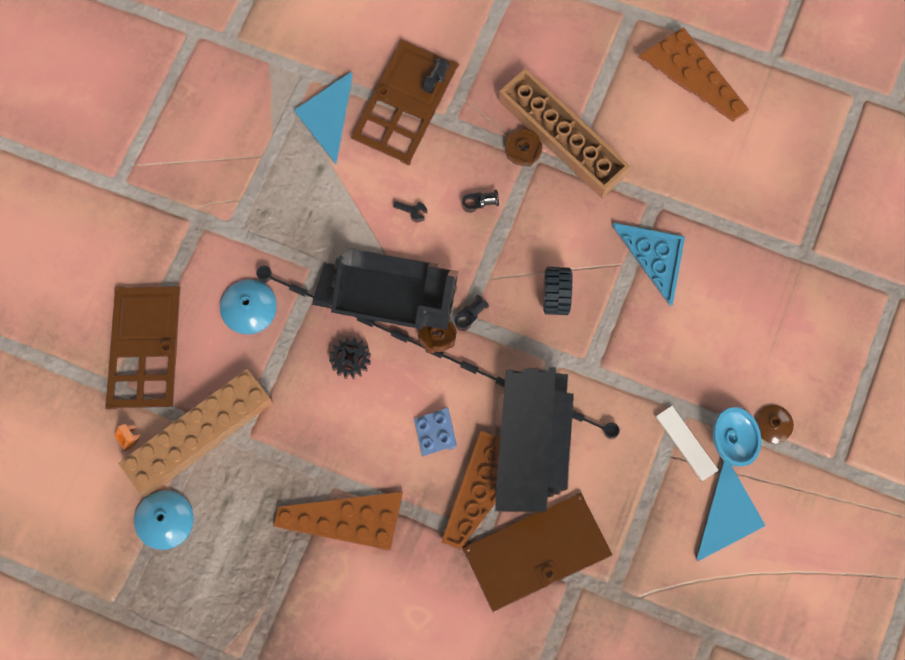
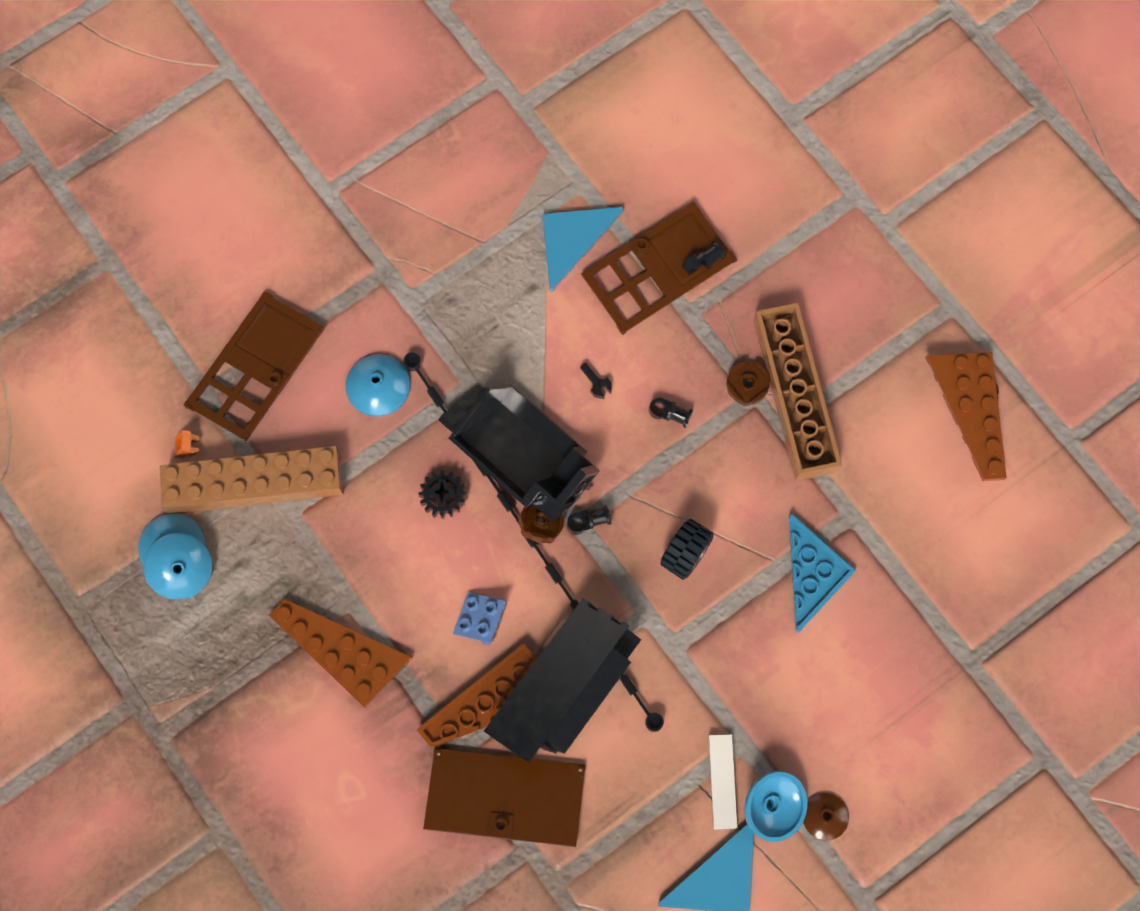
camera: 30 degrees right, 0 degrees up
none -> dark azure dish [143,533,212,600]

